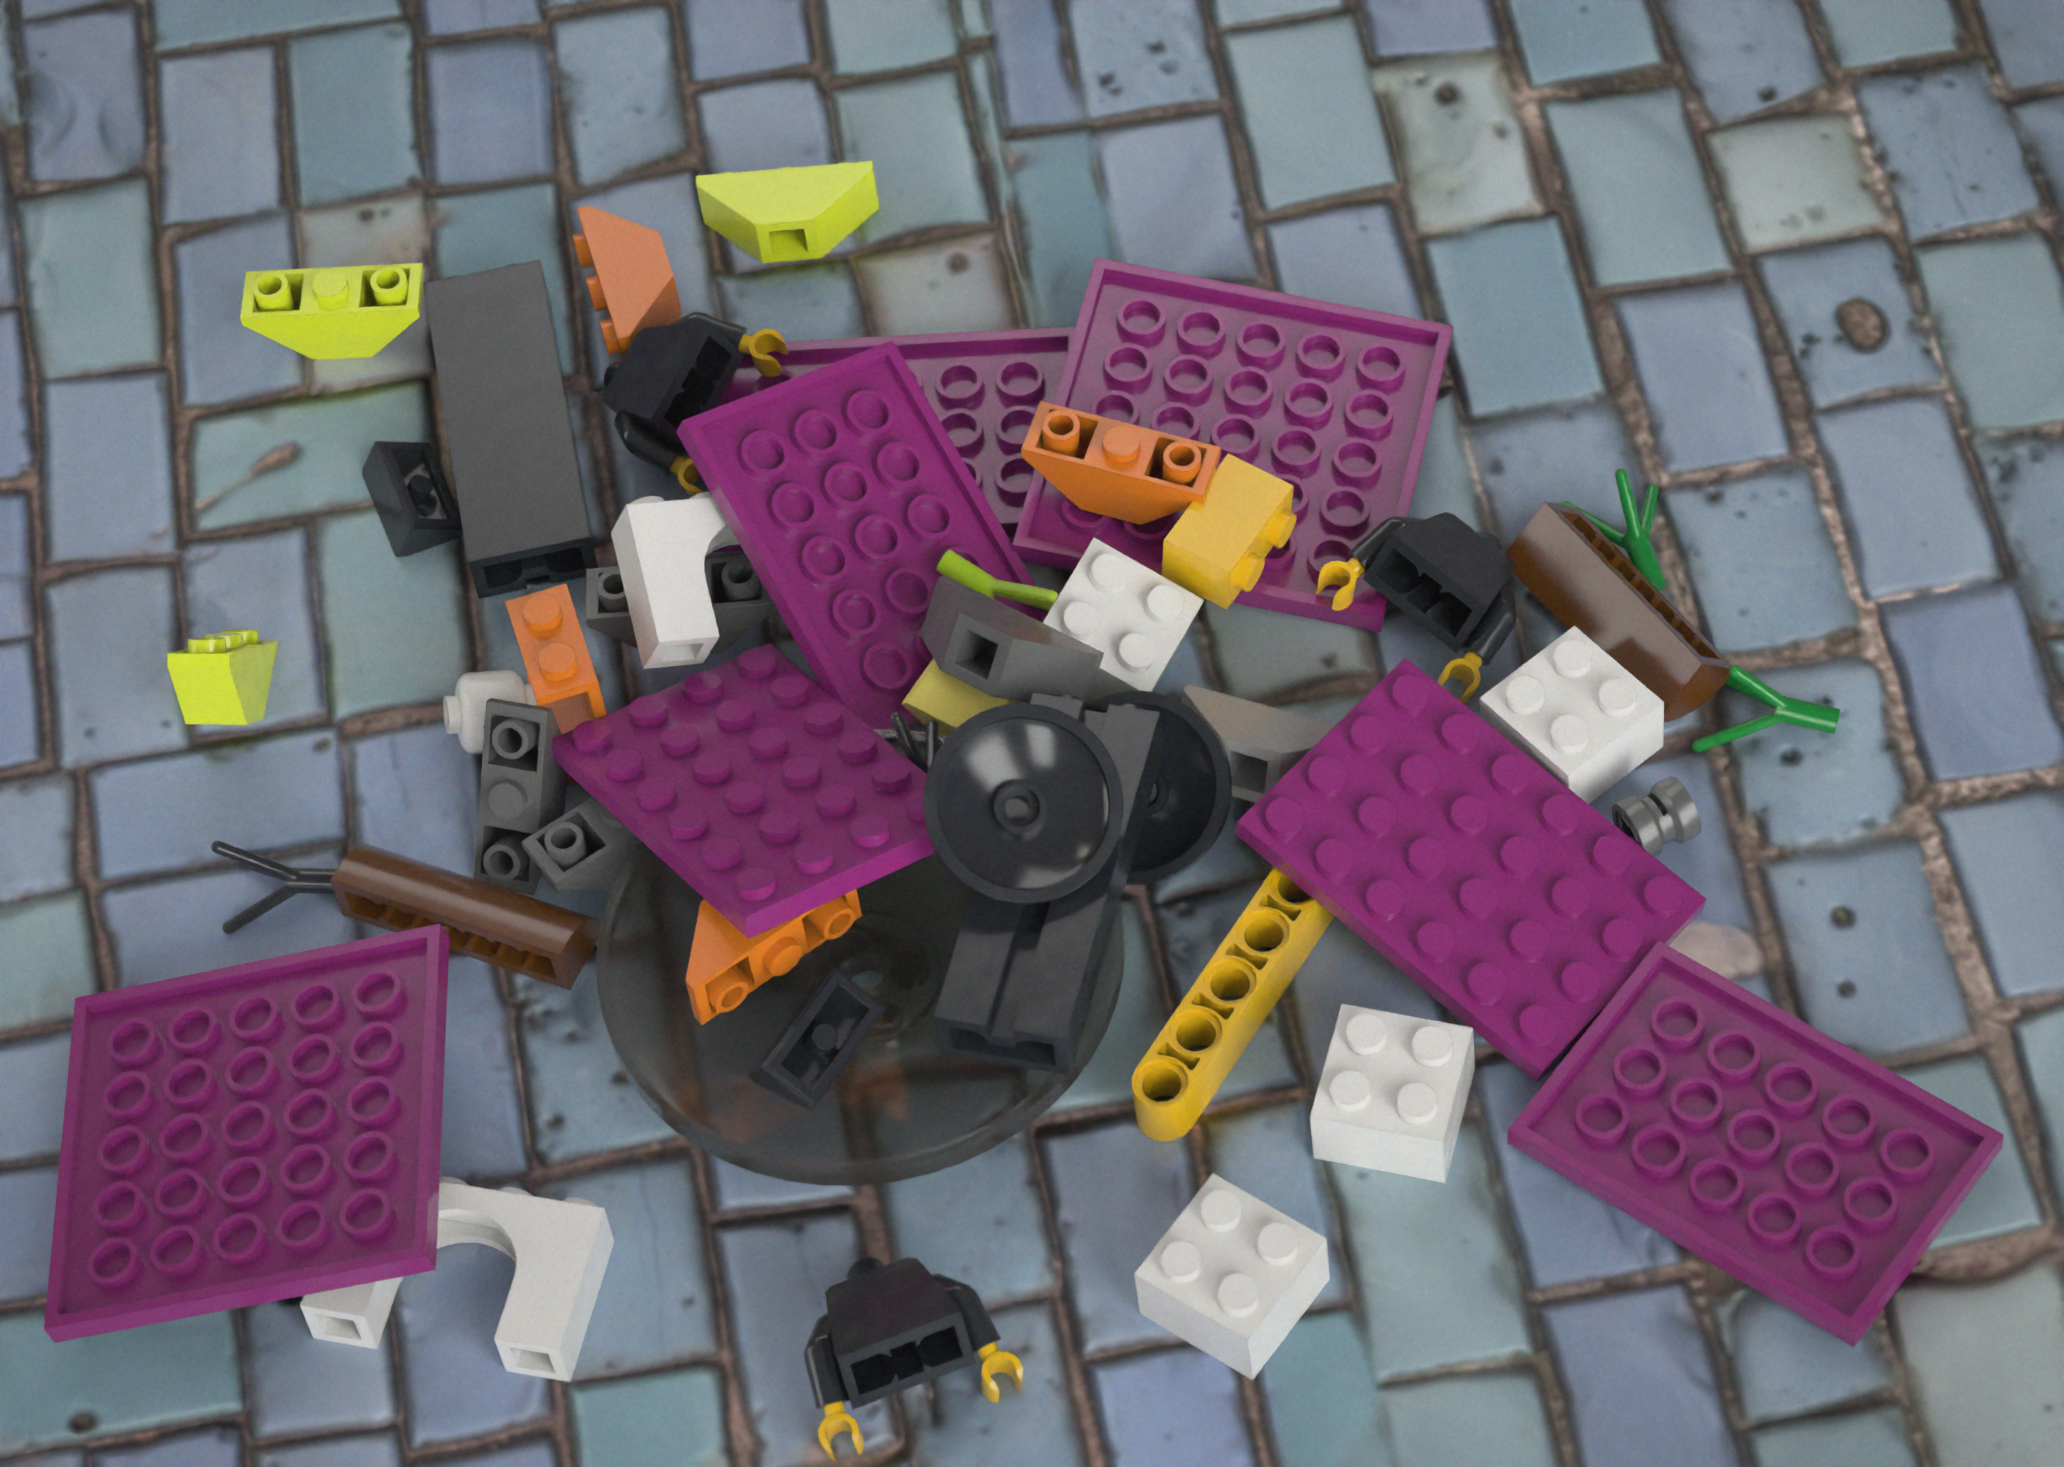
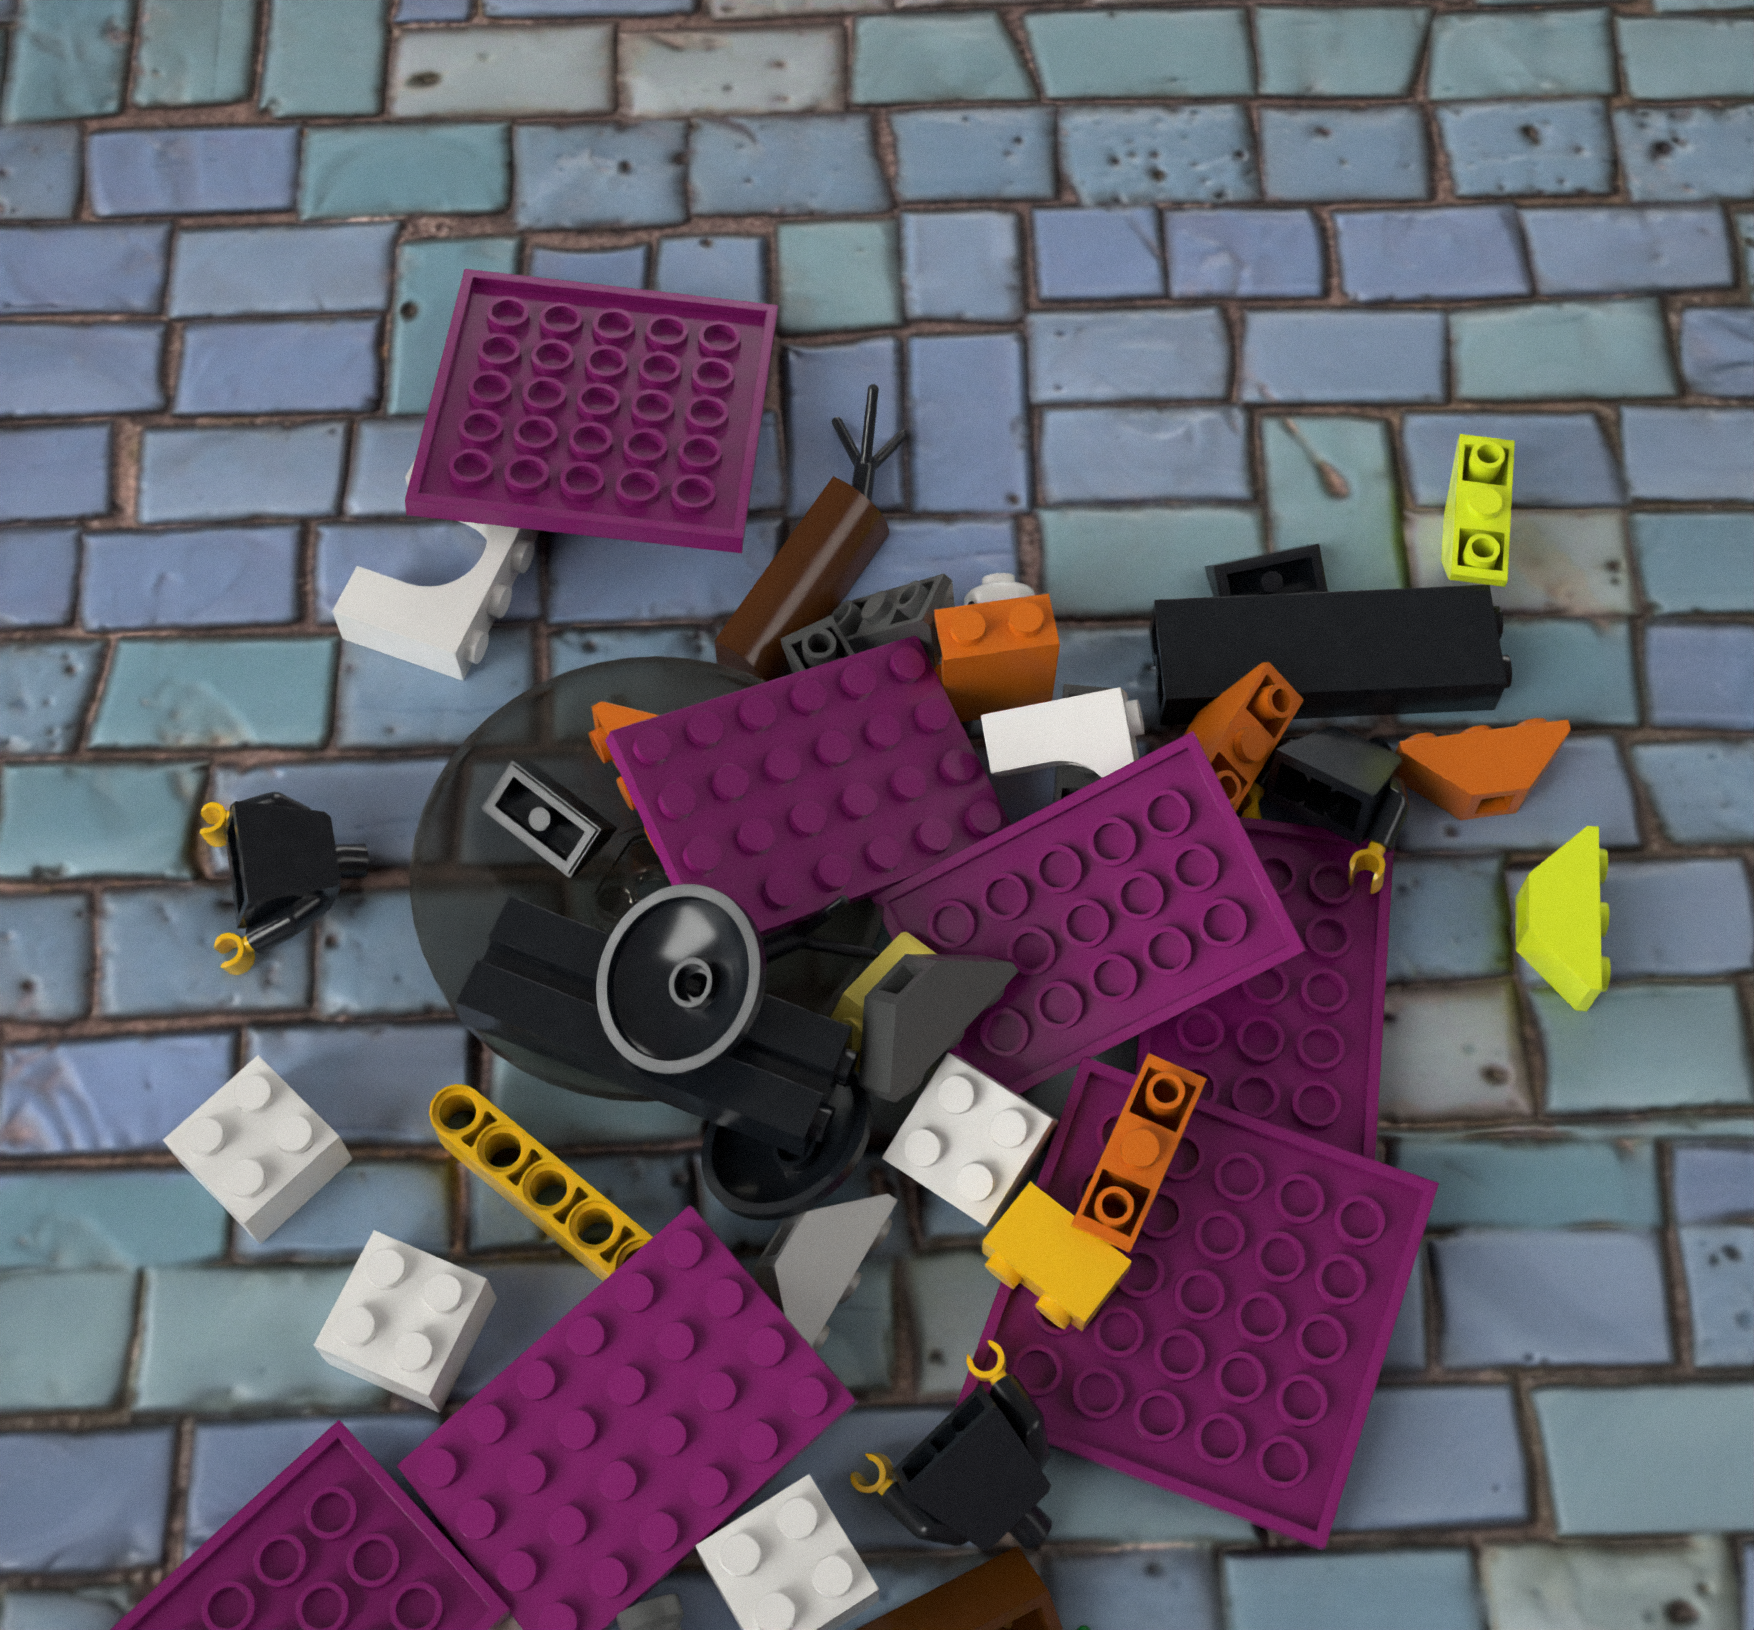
camera: 90 degrees right, 10 degrees up
neon yellow slope [167,629,278,725] -> none
lime plant [936,549,1058,611] -> none
none -> orange slope [1183,661,1304,811]

